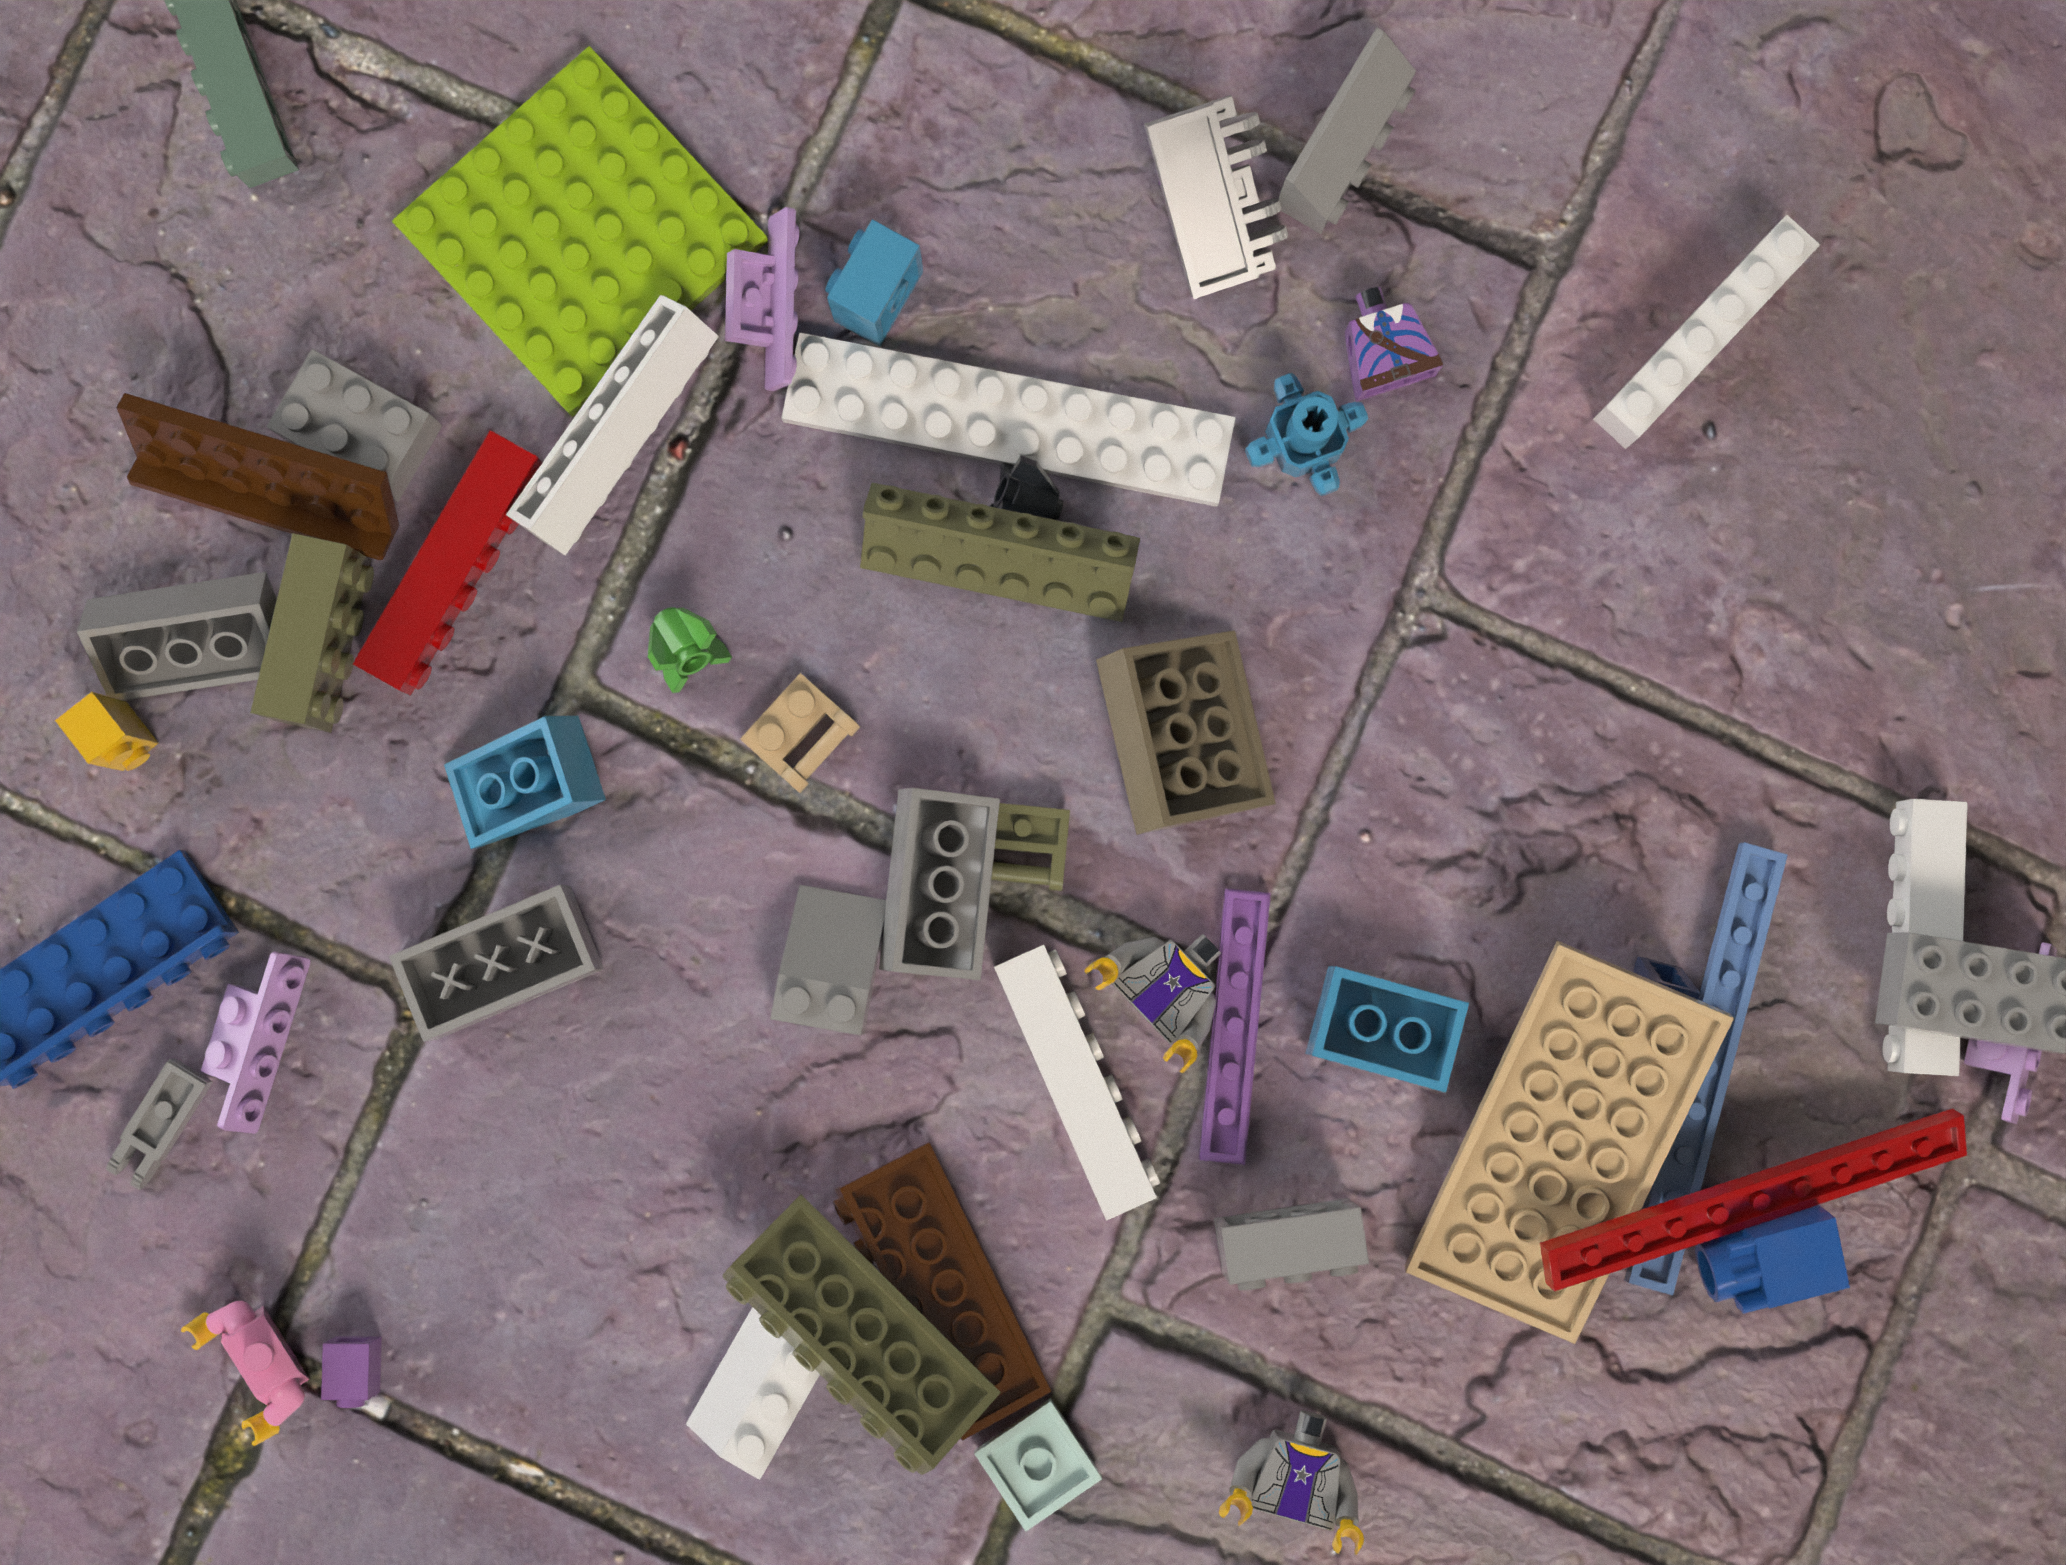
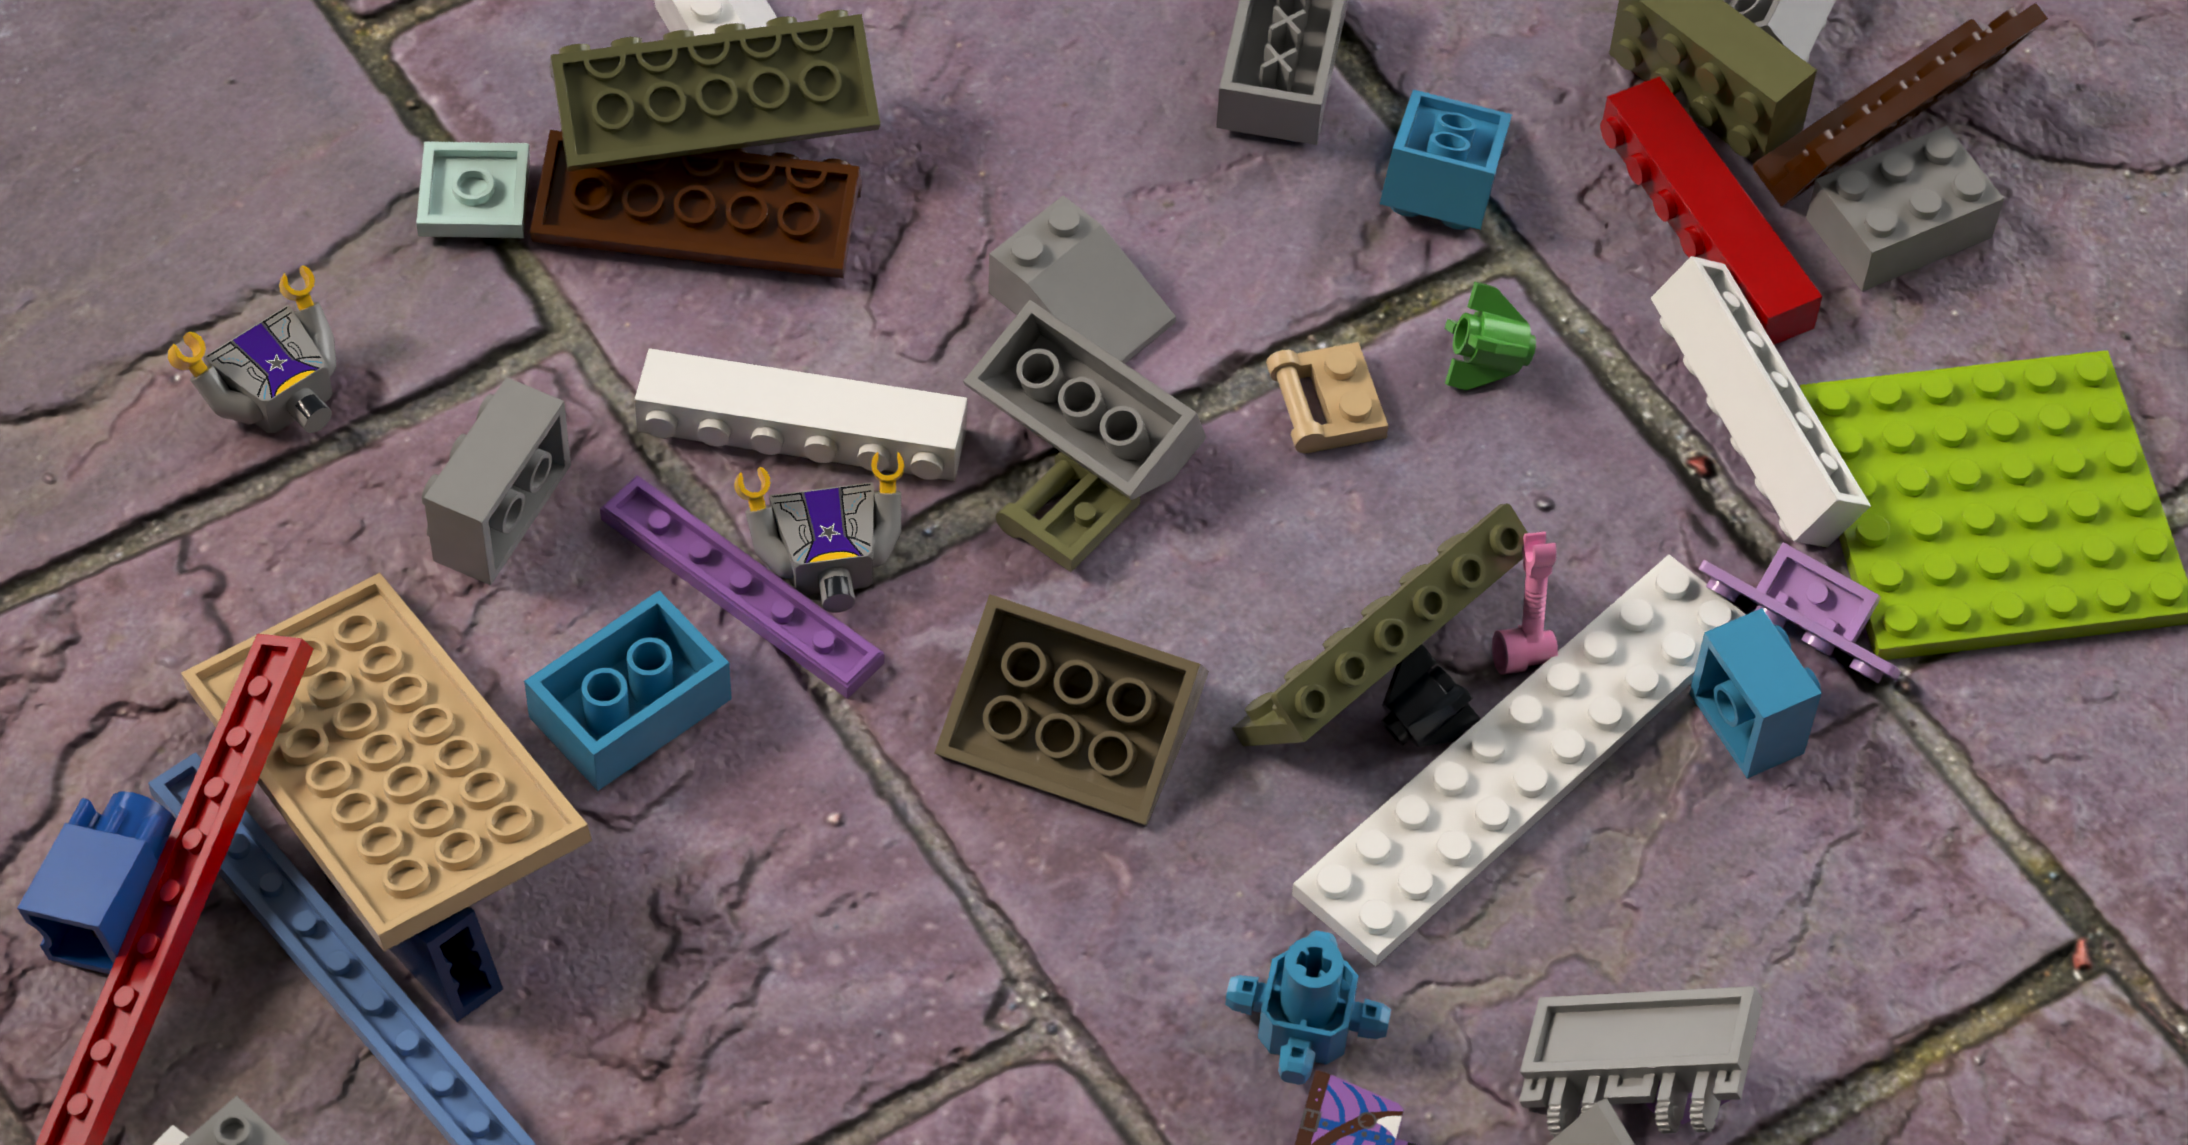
camera: 125 degrees right, 30 degrees down
none -> bright pink brick [1492,531,1558,675]

